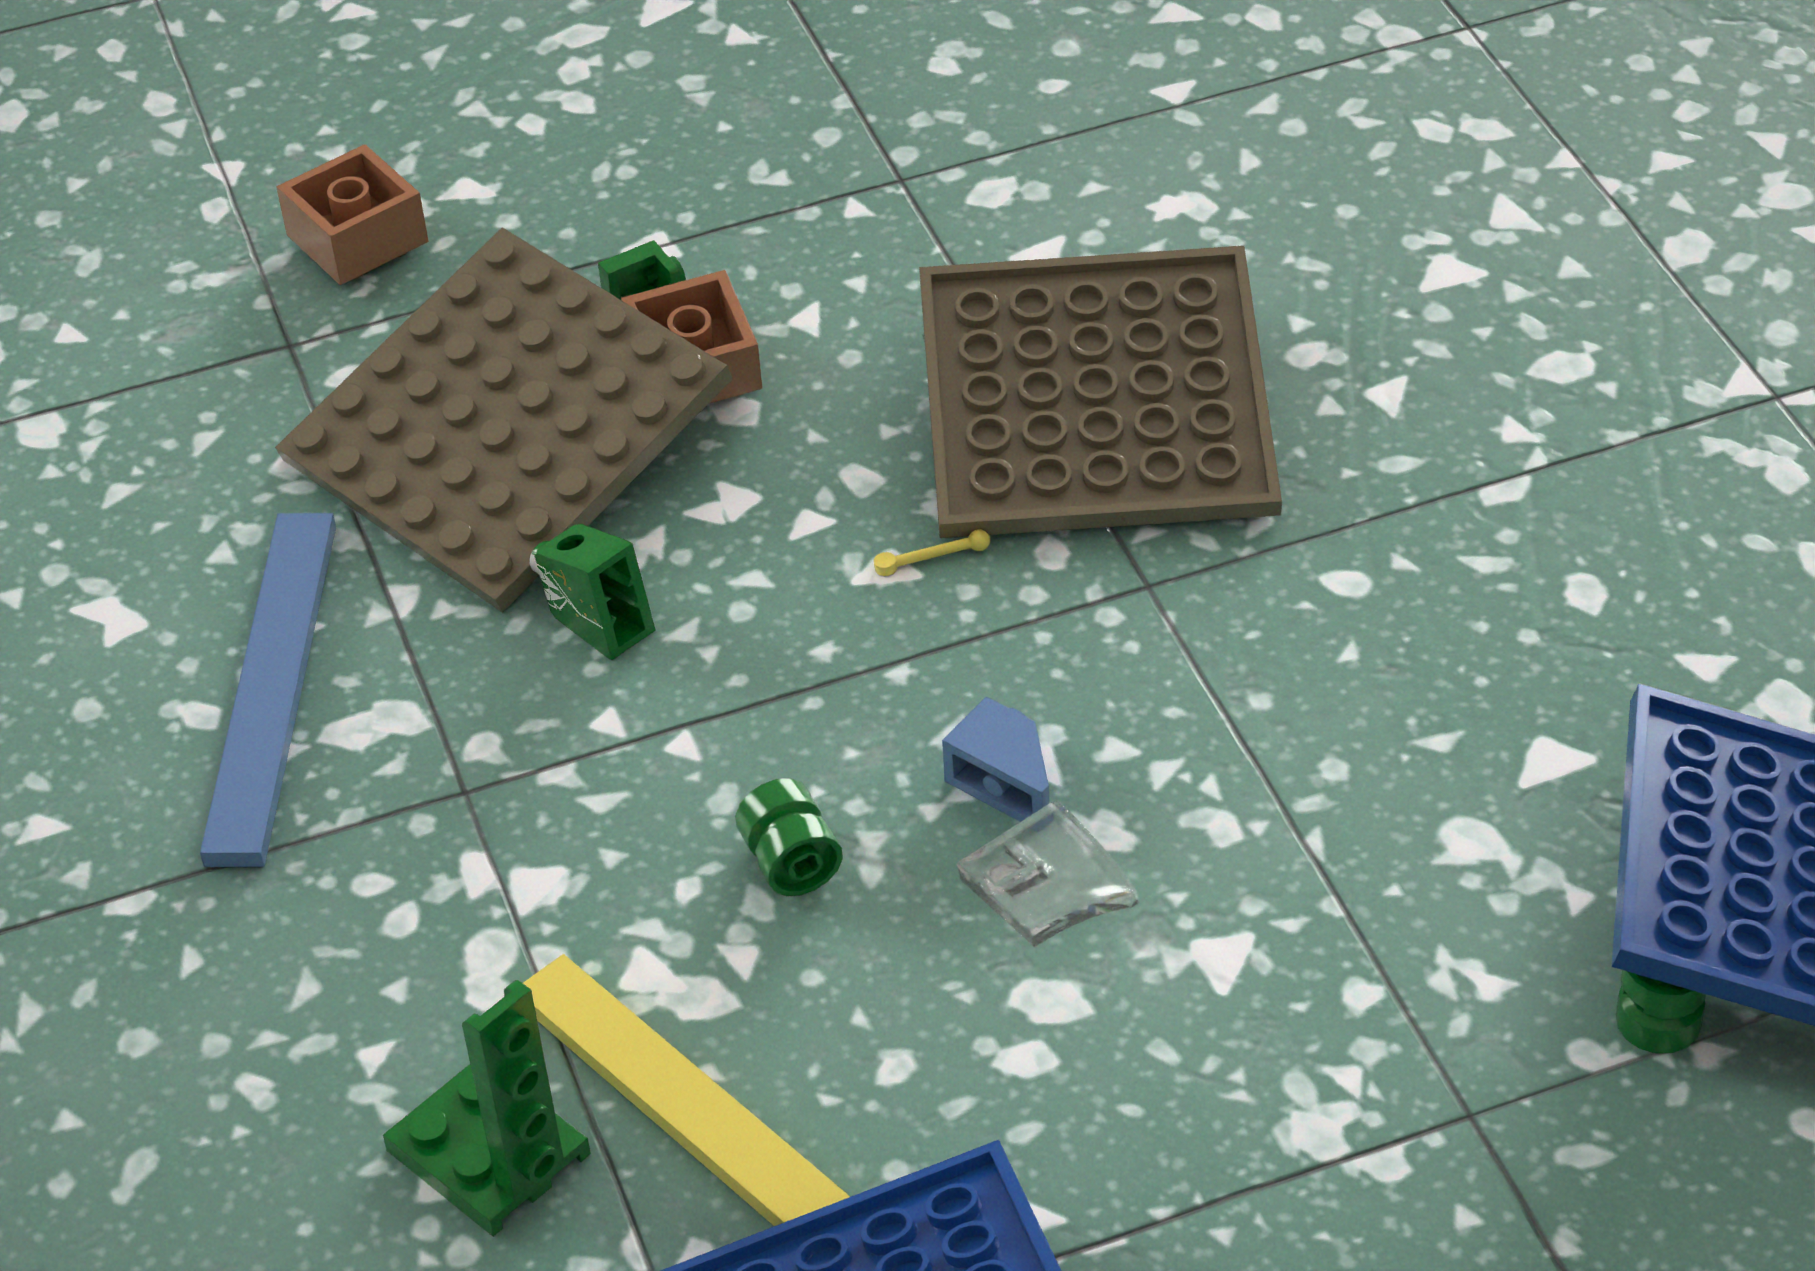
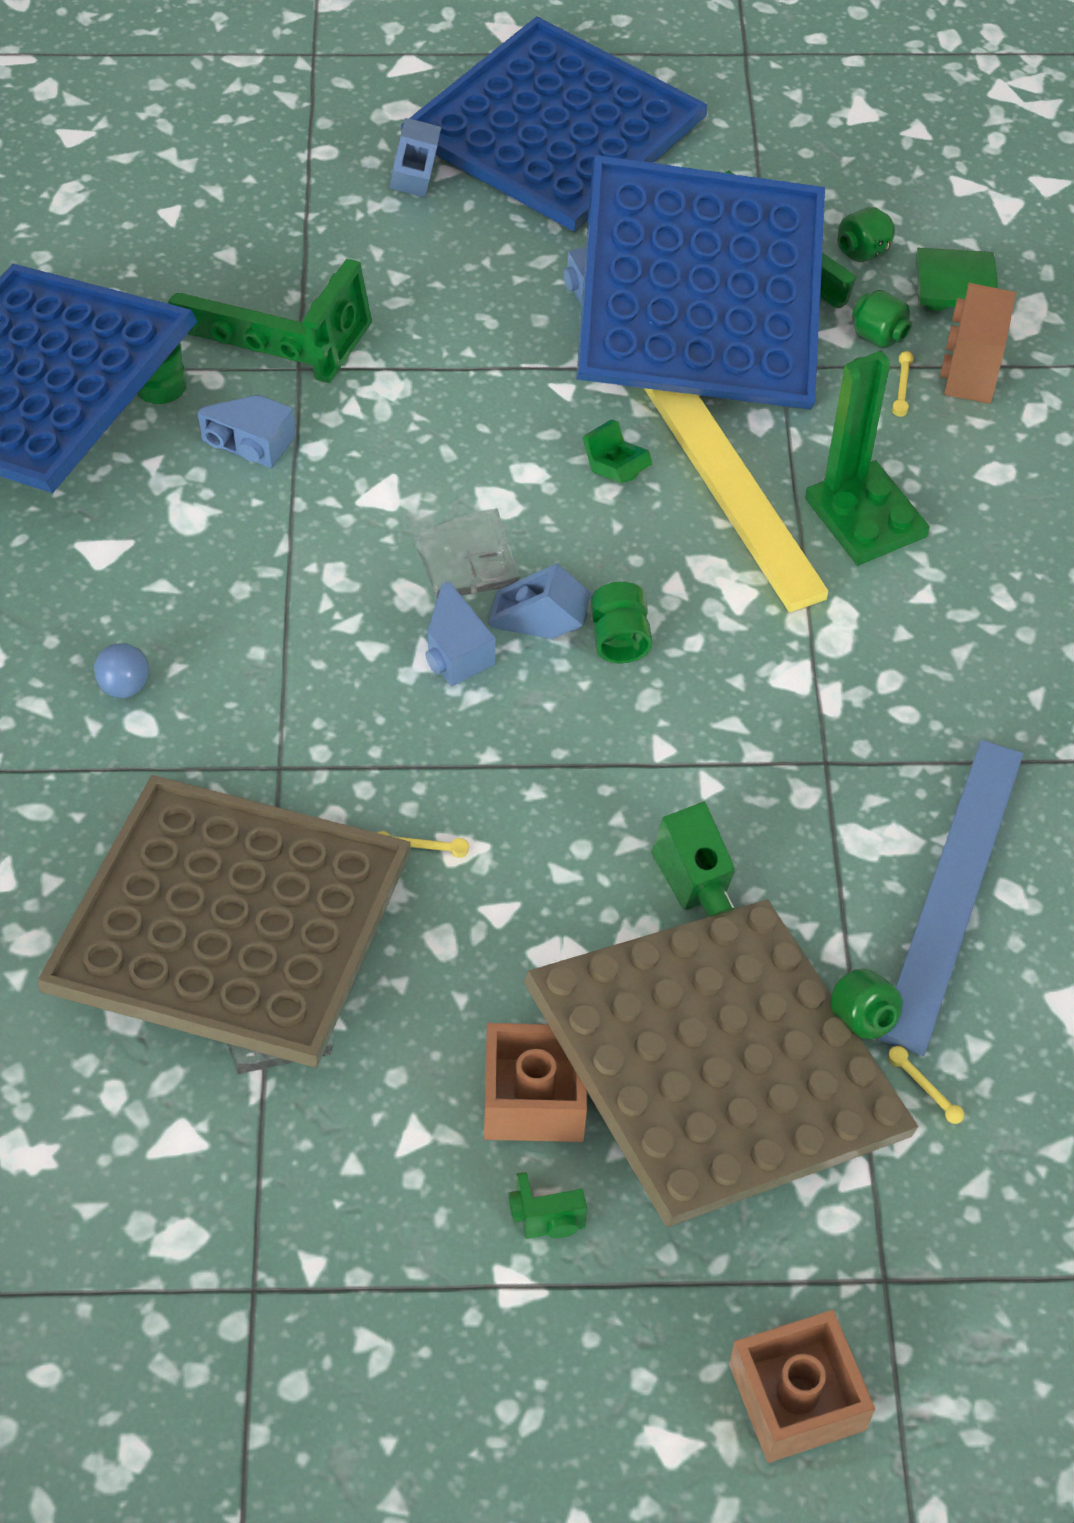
camera: 165 degrees left, 10 degrees up
none -> medium blue piece [94,643,150,698]
none -> green bracket [168,259,372,383]
none -> medium blue slope [198,395,296,468]
none -> medium blue slope [488,563,591,639]
none -> green bracket [583,419,652,483]
none -> green head [830,968,903,1040]
none -> light yellow hinge [888,1046,965,1124]

